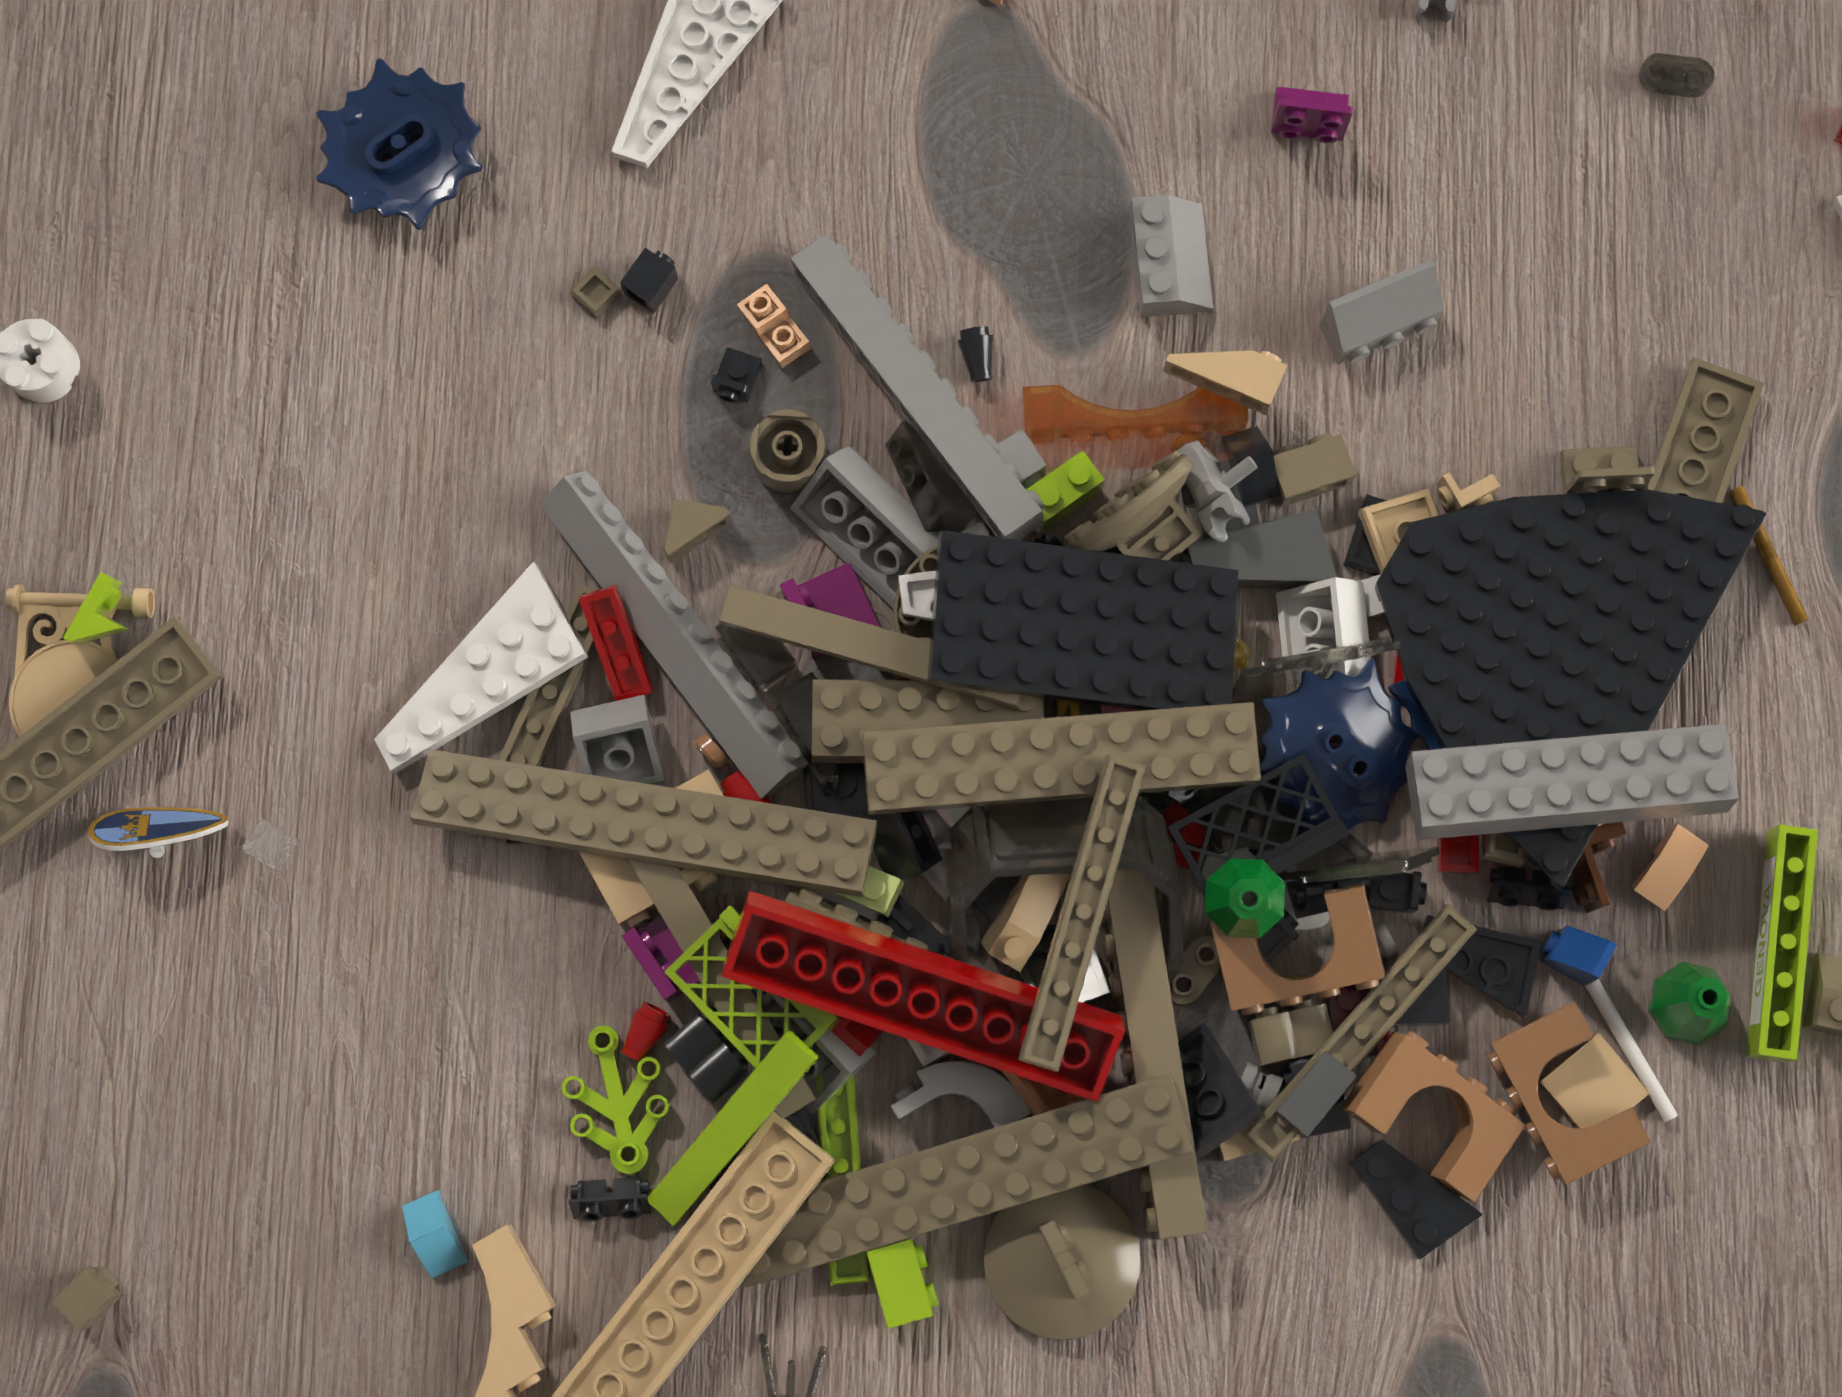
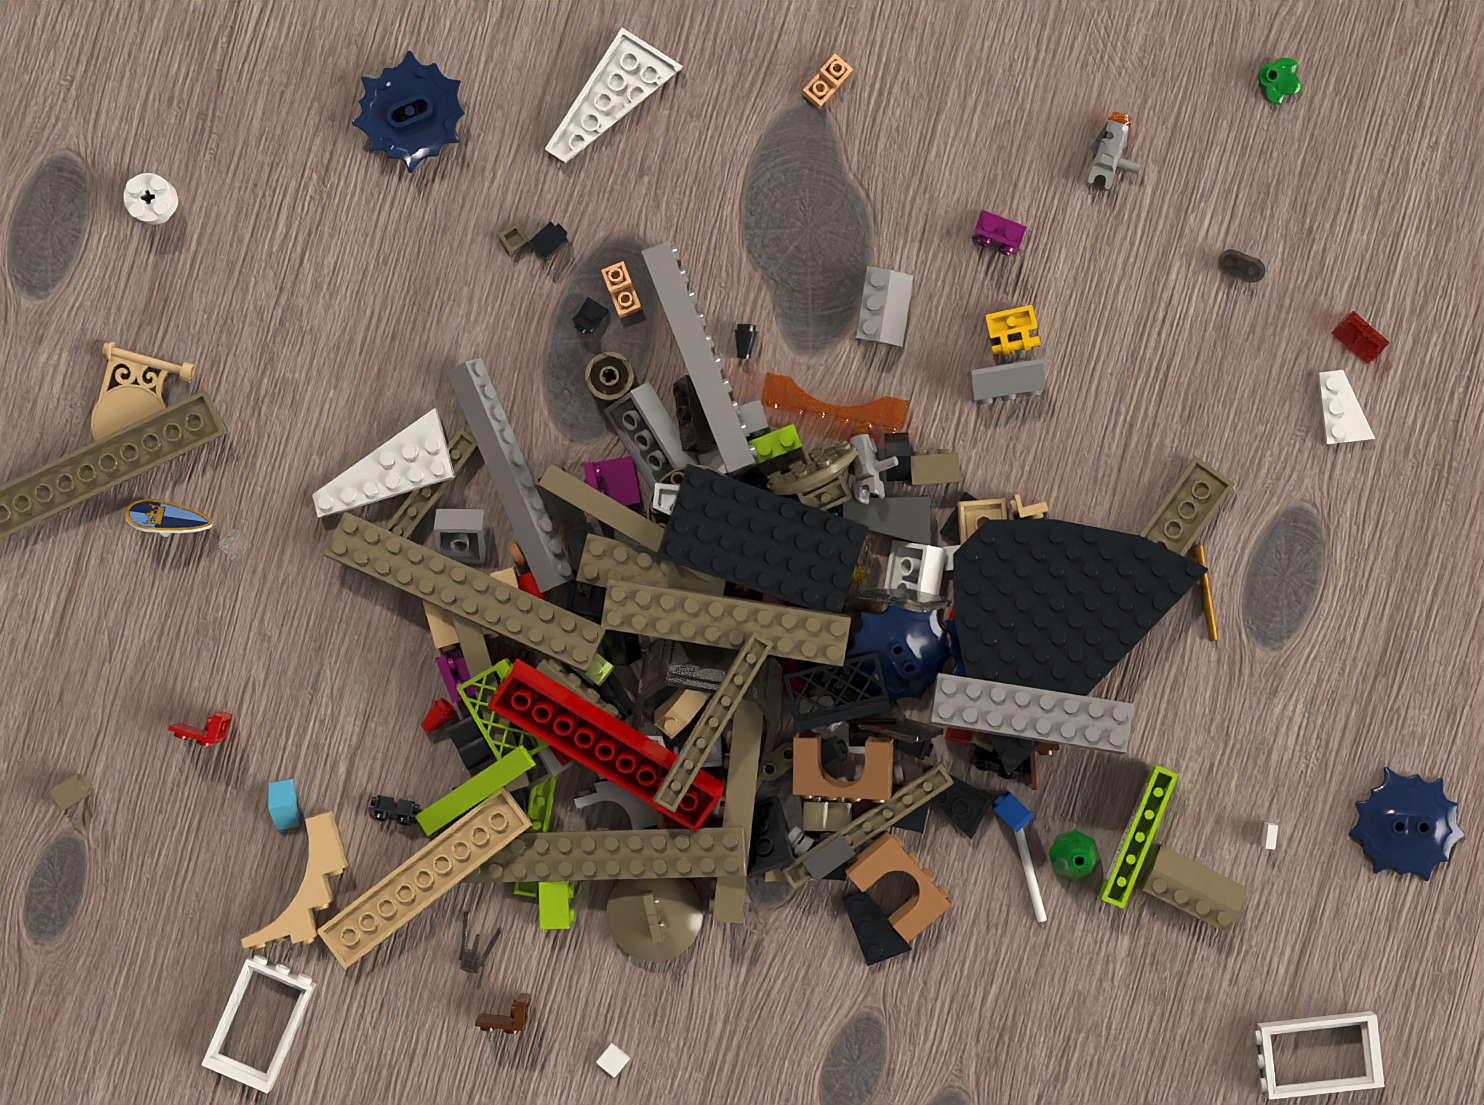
camera: 10 degrees right, 10 degrees up
lime slope [63,572,130,644] -> none
lime plant [562,1025,670,1174] -> none
red plate [578,584,654,701] -> none
dark tan slope [664,499,733,564] -> none
tan slope [1163,350,1288,415] -> none
green cone [1204,858,1285,938] -> none
medium nougat arch [1487,1001,1651,1185] -> none
tan tile [1538,1033,1650,1128] -> none
dark tan bracket [1560,446,1655,494] -> none
light nougat slope [1632,822,1709,911] -> none
none -> red bracket [168,711,232,747]
none -> yellow plate [985,305,1040,356]

